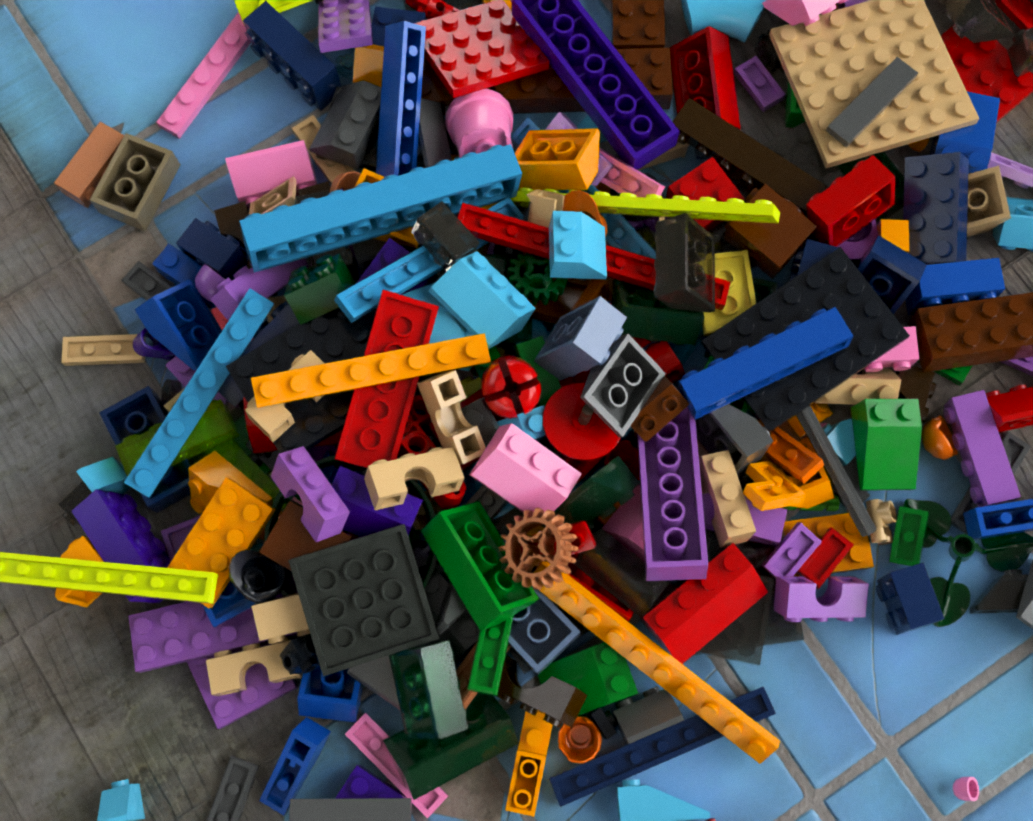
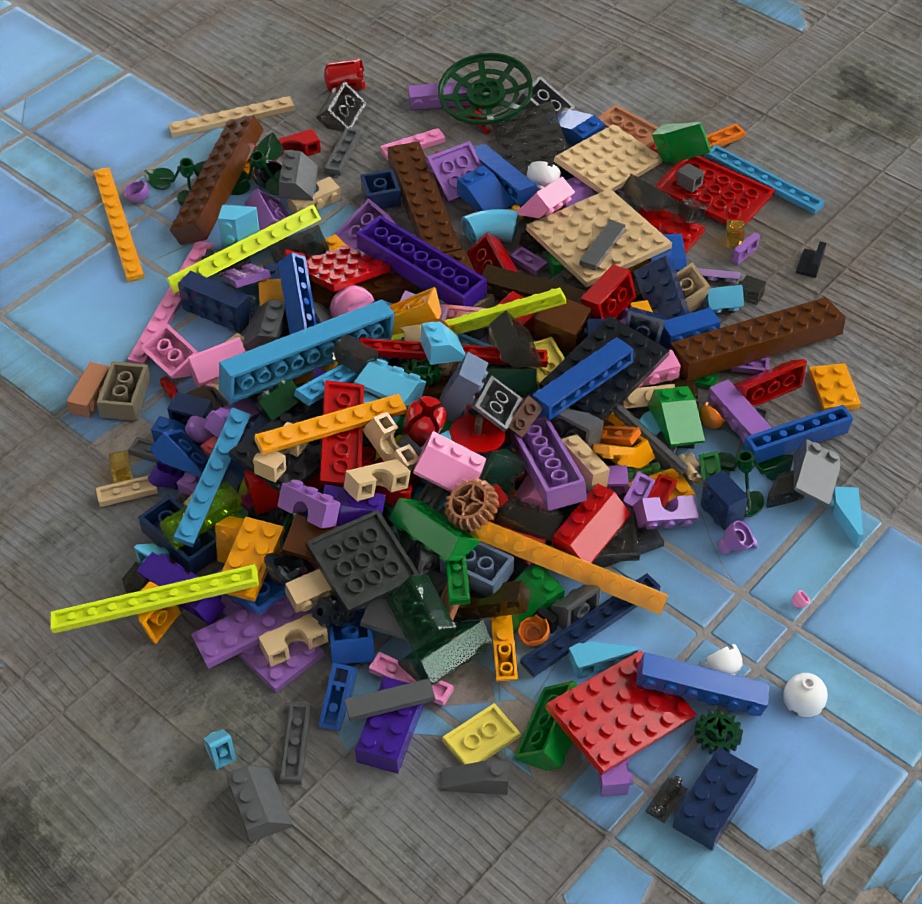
camera: 20 degrees left, 25 degrees down
none -> clear yellow brick [109,450,133,483]
none -> bright pink slope [140,323,199,379]
none -> red axle [159,376,179,400]
none -> medium lavender hair [717,521,757,554]

